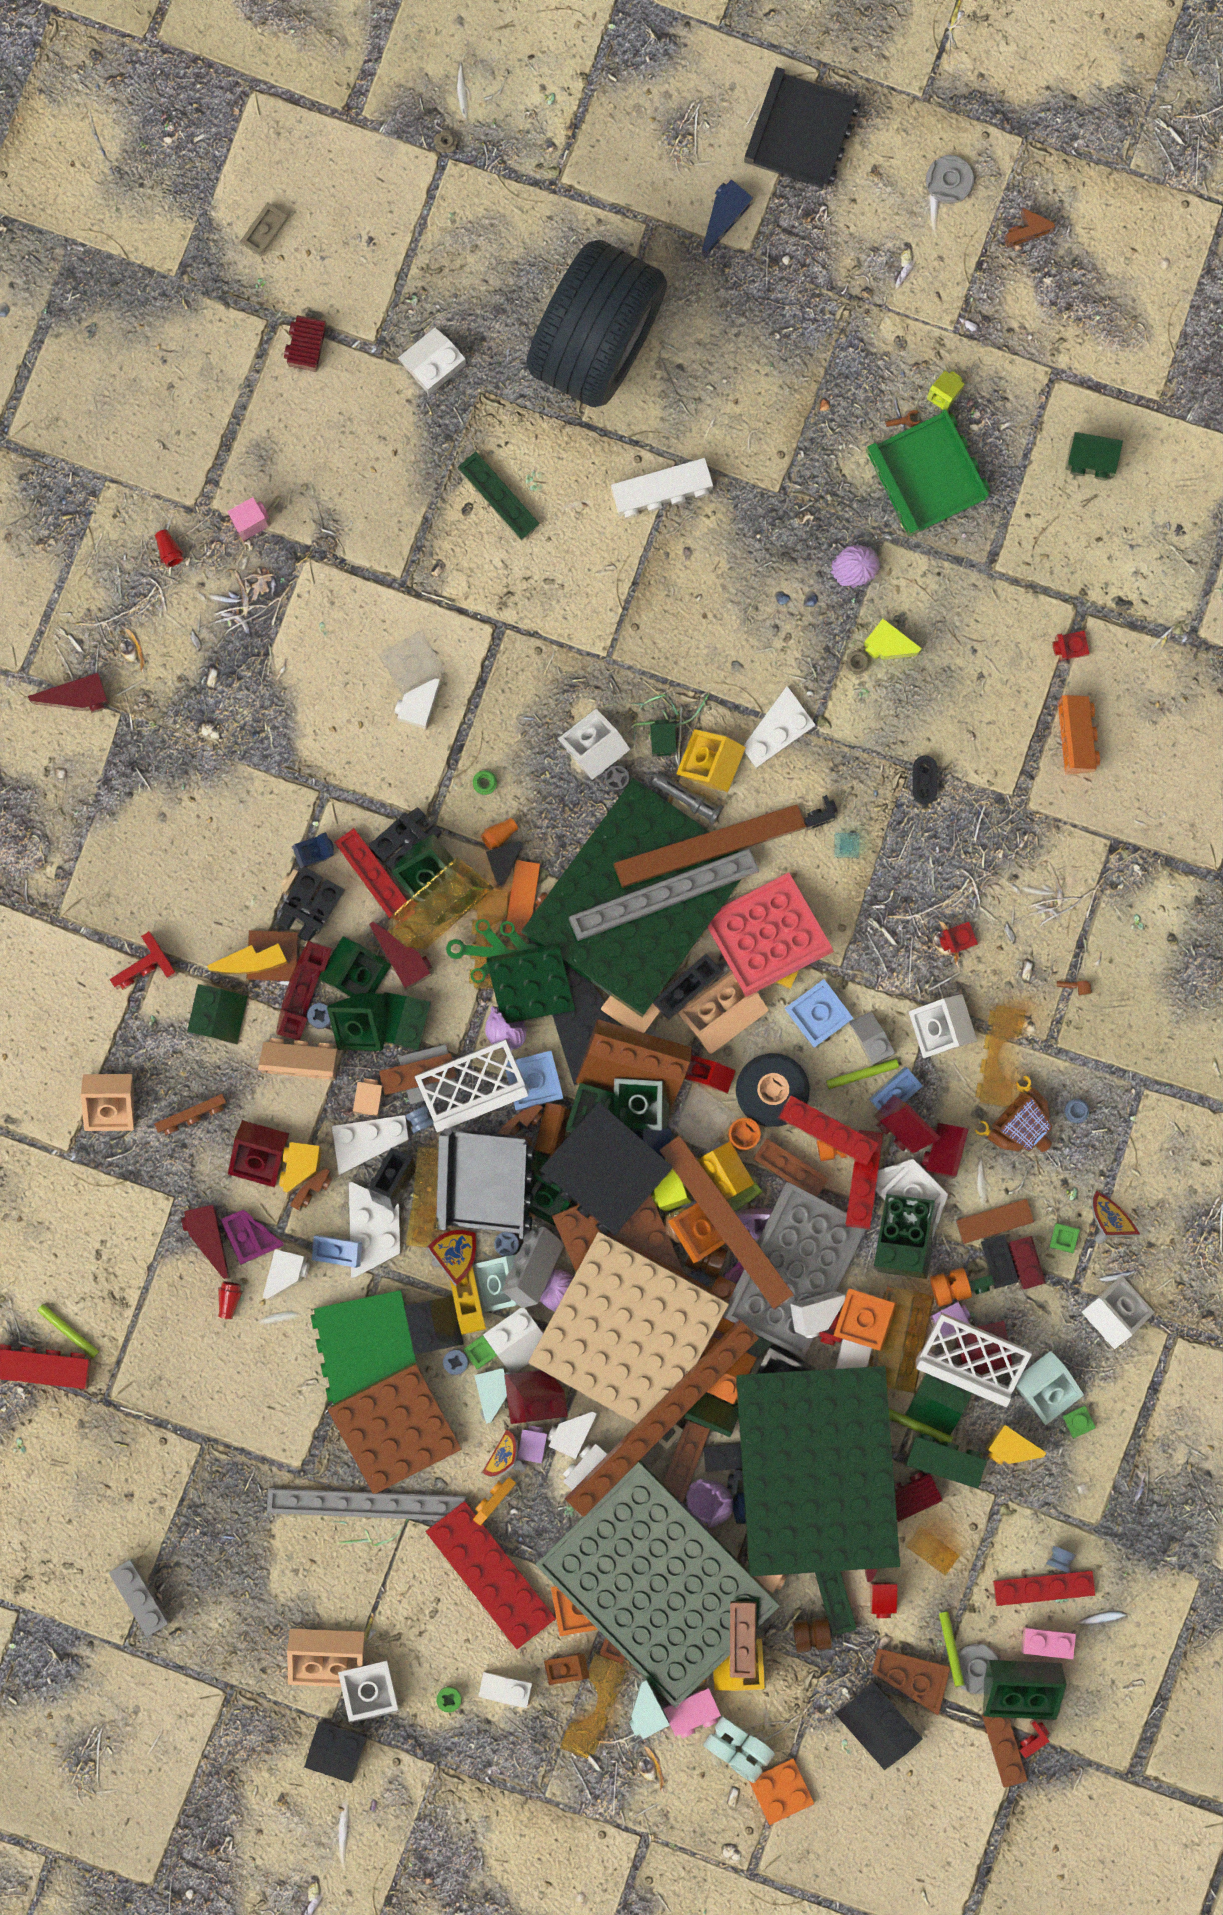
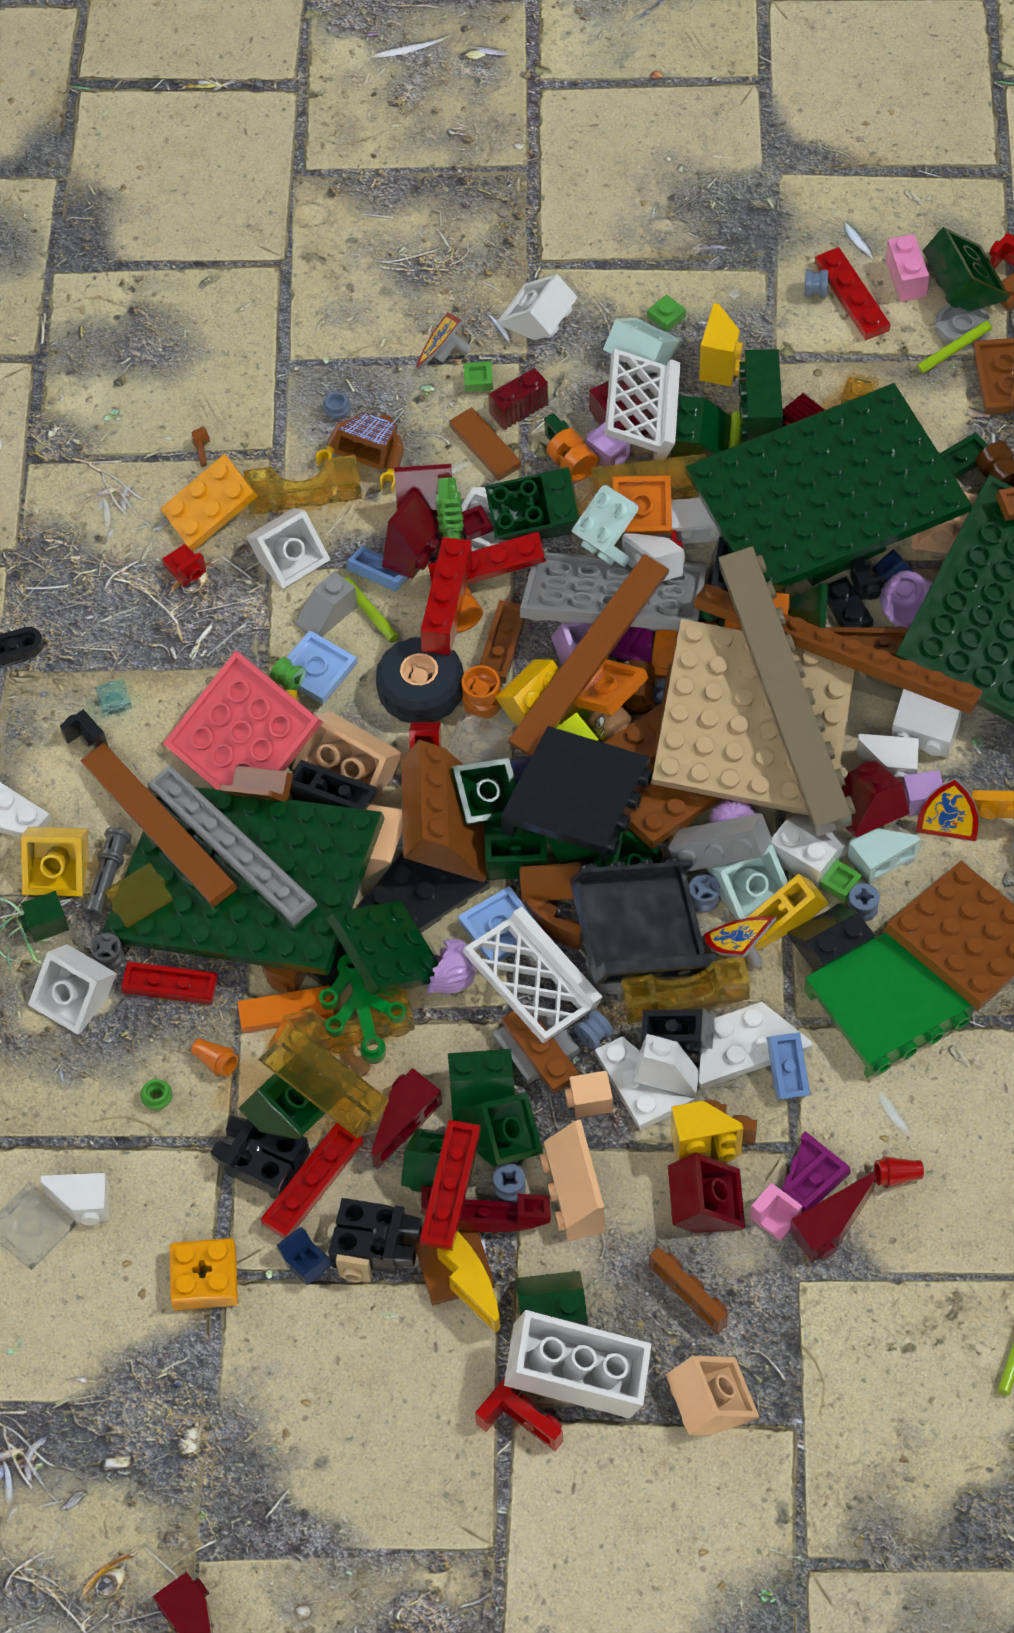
camera: 105 degrees left, 25 degrees down
white slope [263,1249,310,1300] -> none
black slope [486,841,524,889] -> none
red slope [870,1582,898,1619] -> none
black plate [980,1235,1019,1289] -> none
none -> clear yellow piece [104,863,173,928]
none -> red tile [121,961,219,1005]
none -> light orange plate [160,453,258,551]
none -> light orange brick [169,1238,238,1311]
none -> panel [219,766,293,802]
none -> bright green wheel [269,657,306,690]
none -> red plate [420,1120,481,1251]
none -> bright green hinge [436,477,464,539]
none -> dark red tile [461,505,493,540]
none -> white brick [504,1310,652,1418]
none -> light aqua bracket [571,485,639,568]
none -> white slope [634,1034,699,1098]
none -> dark tan brick [719,546,855,836]
none -> bright pink panel [750,1183,802,1240]

